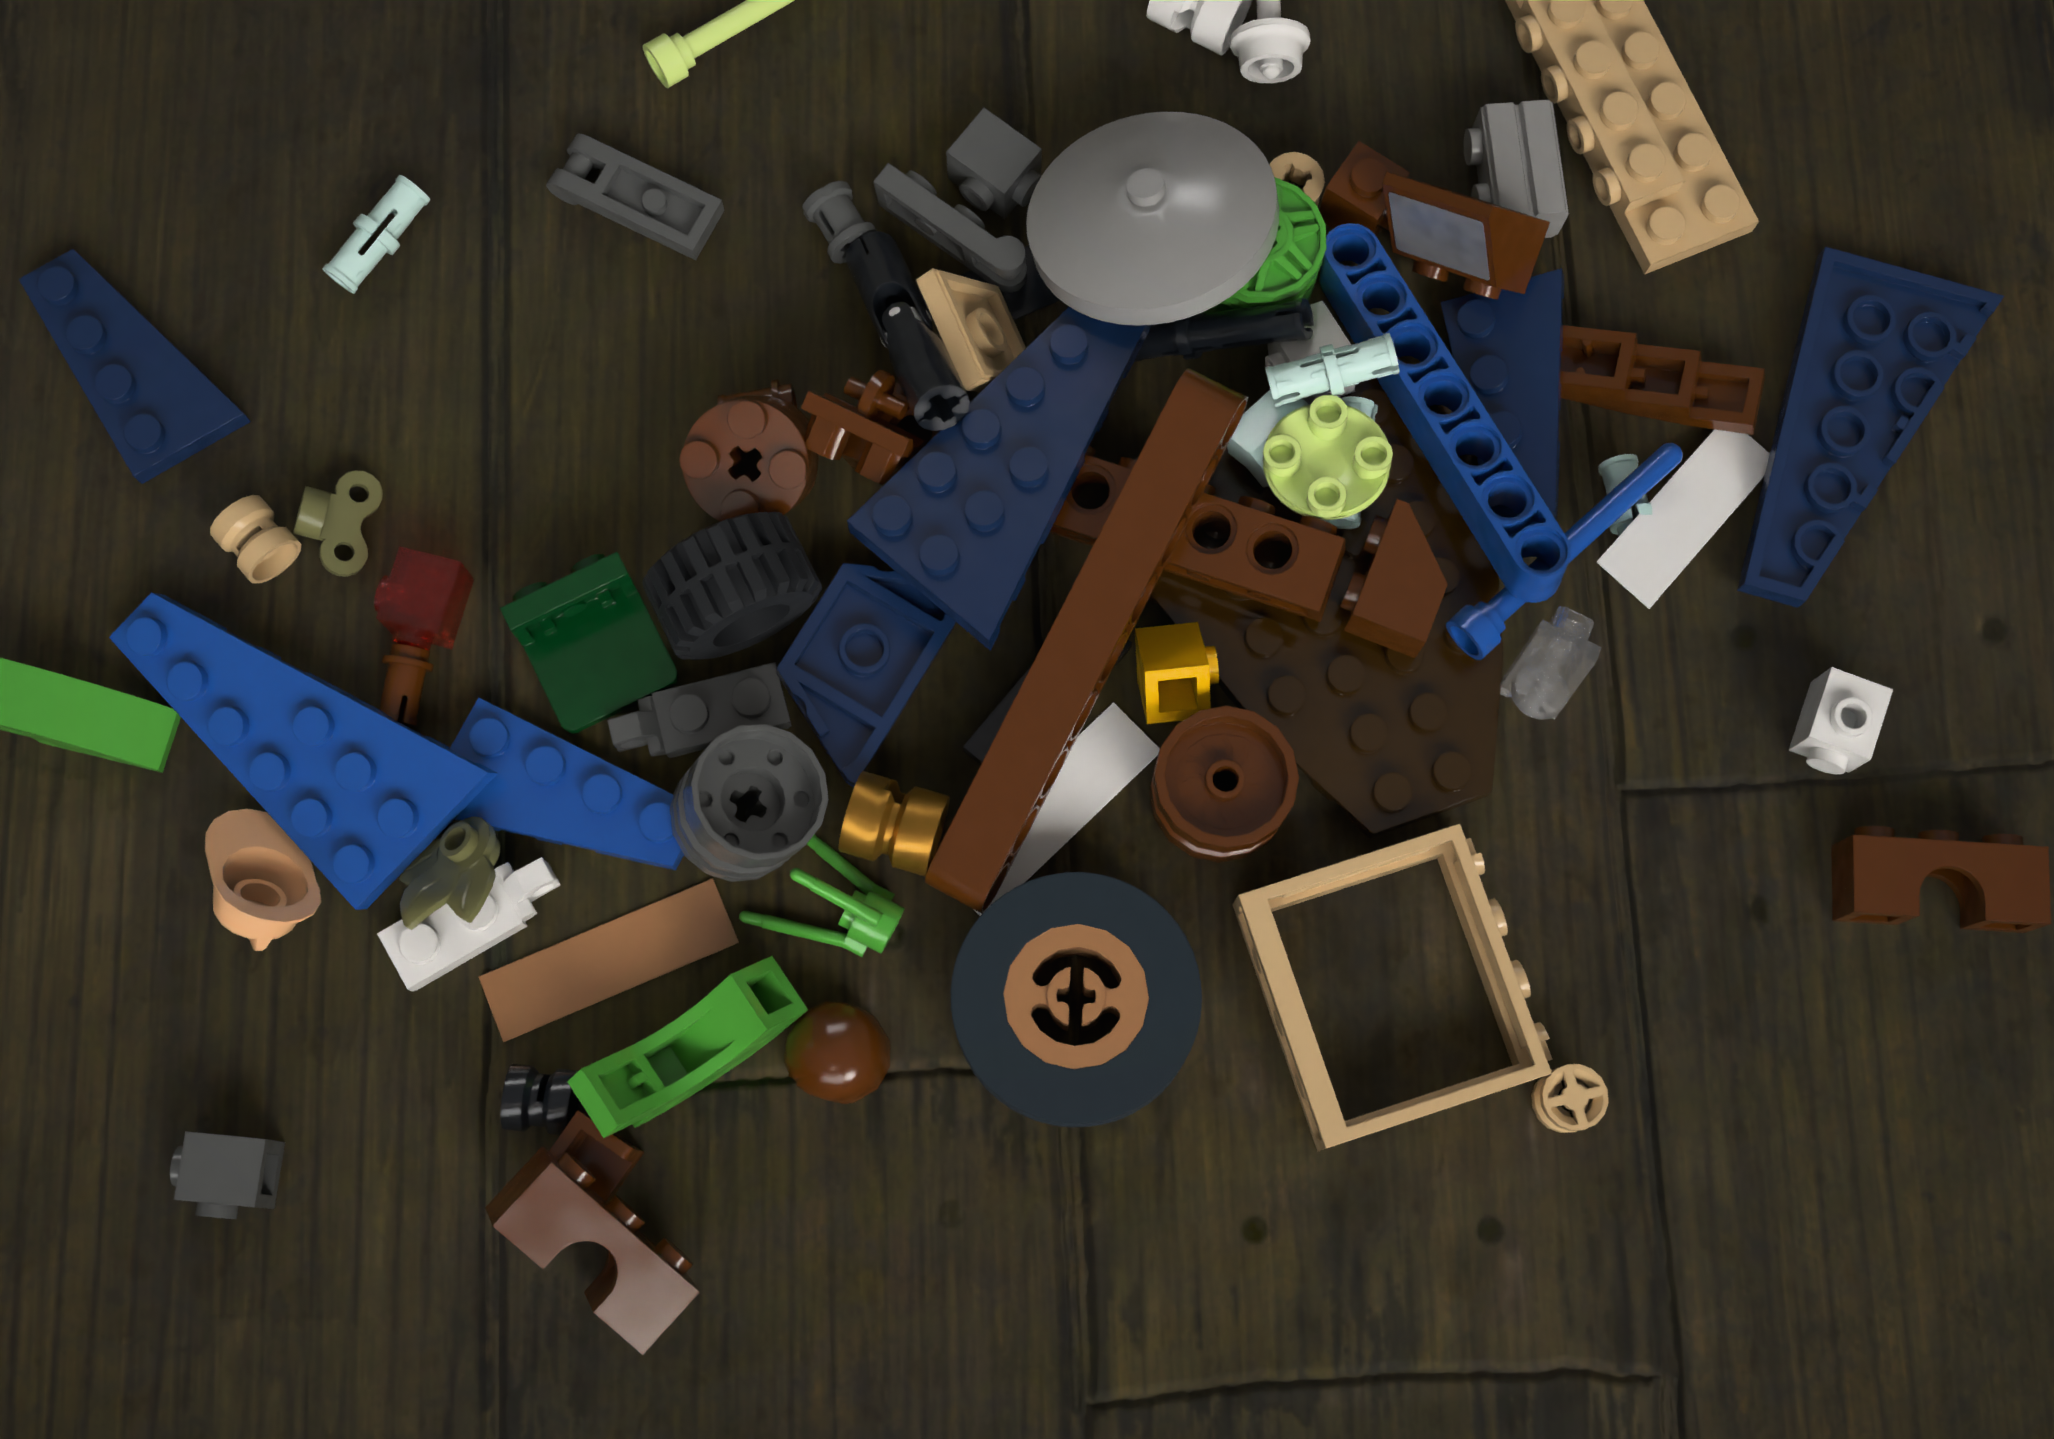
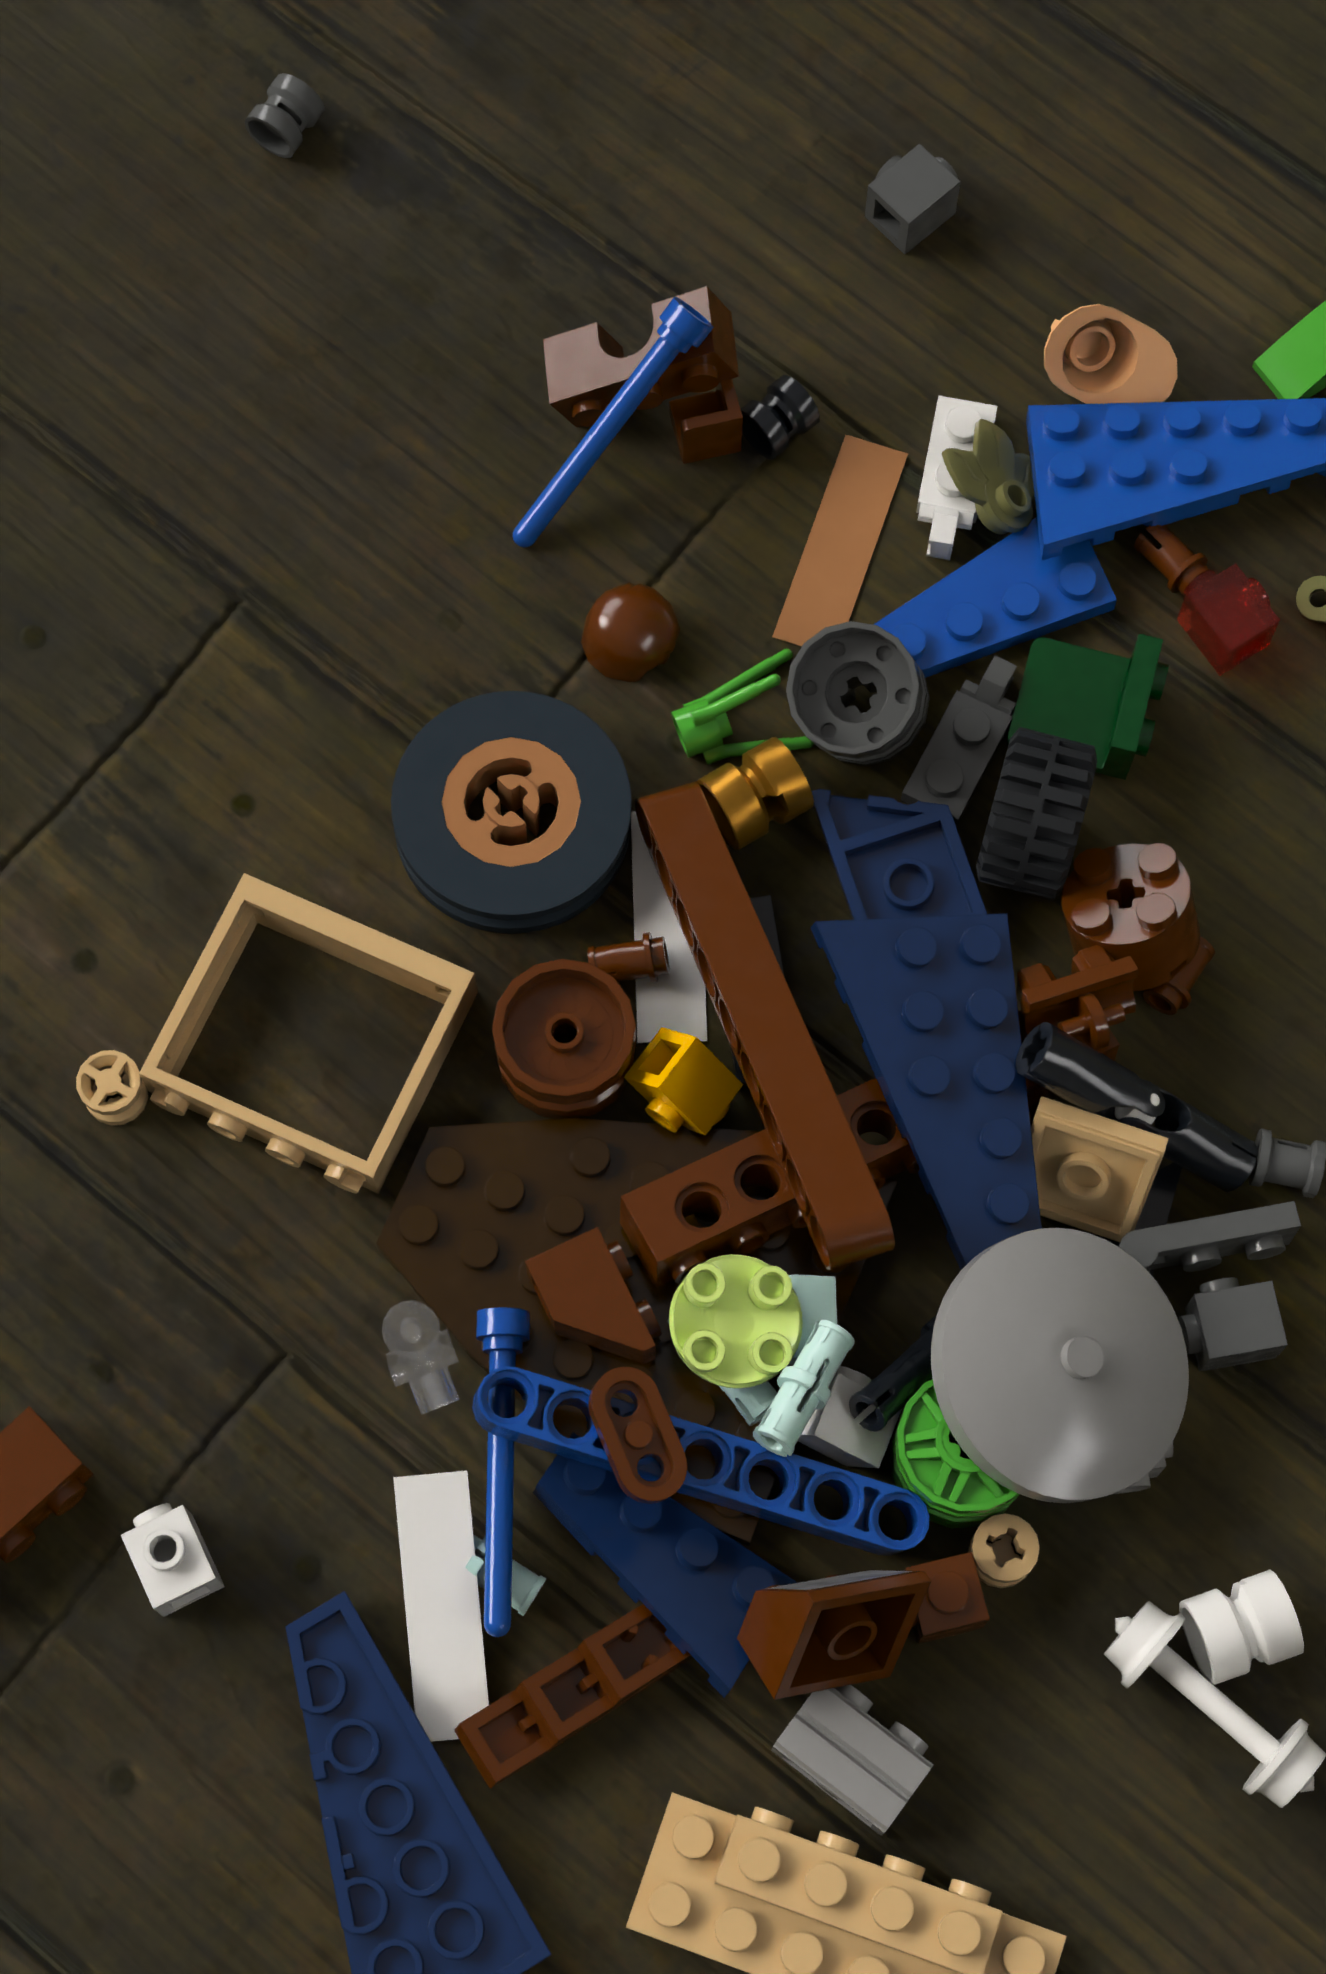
camera: 135 degrees right, 5 degrees down
bright green arch [567,956,808,1138] -> none
none -> blue piece [513,297,714,548]
none -> reddish brown pin [587,932,670,983]
none -> reddish brown plate [588,1367,687,1504]

